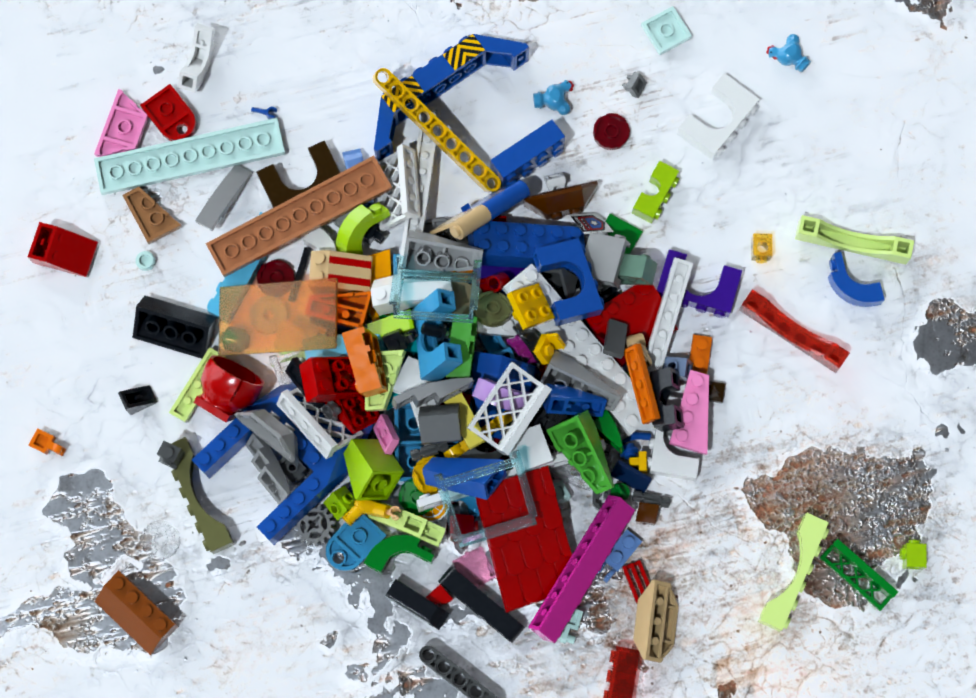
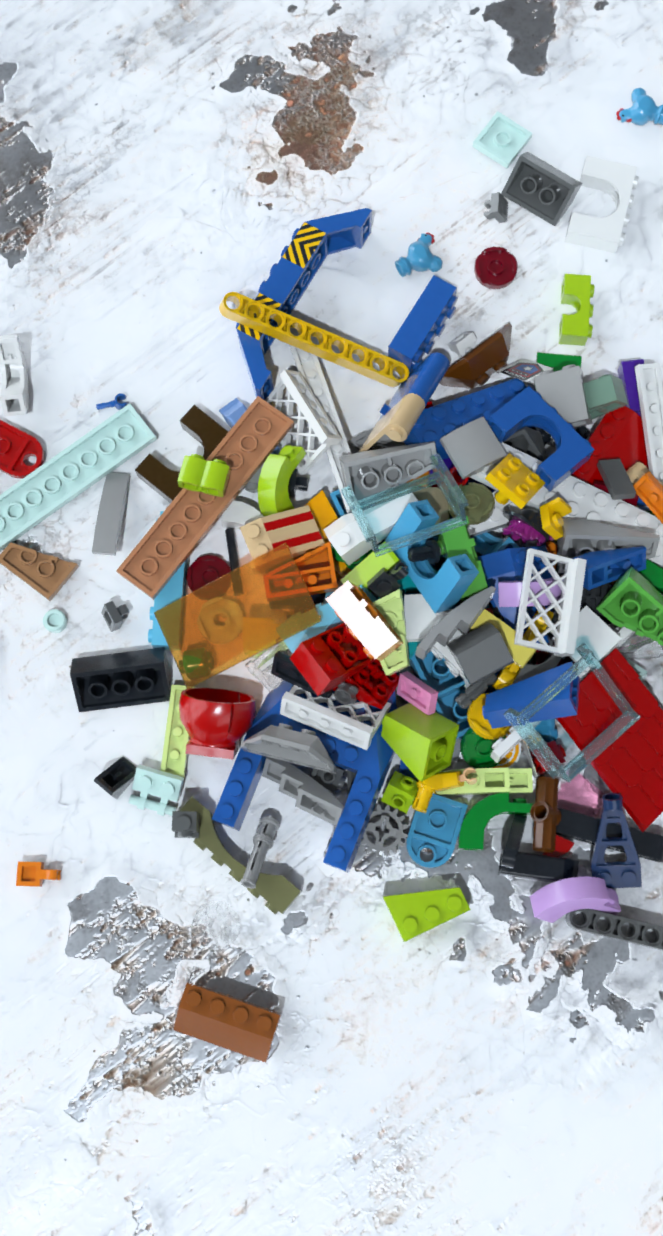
camera: 20 degrees left, 0 degrees up
none -> dark grey tile [101,601,129,632]
none -> light aqua plate [129,764,184,816]
none -> lime brick [177,454,230,497]
none -> light grey pin [241,816,280,889]
none -> lime wedge [382,887,471,942]
none -> light grey slope [440,416,507,479]
none -> dark grey slope [501,152,583,226]
none -> black beam [501,813,527,869]
none -> reddish brown piece [530,776,562,853]
none -> lavender arch [530,877,621,923]
none -> dark blue plate [591,793,642,888]

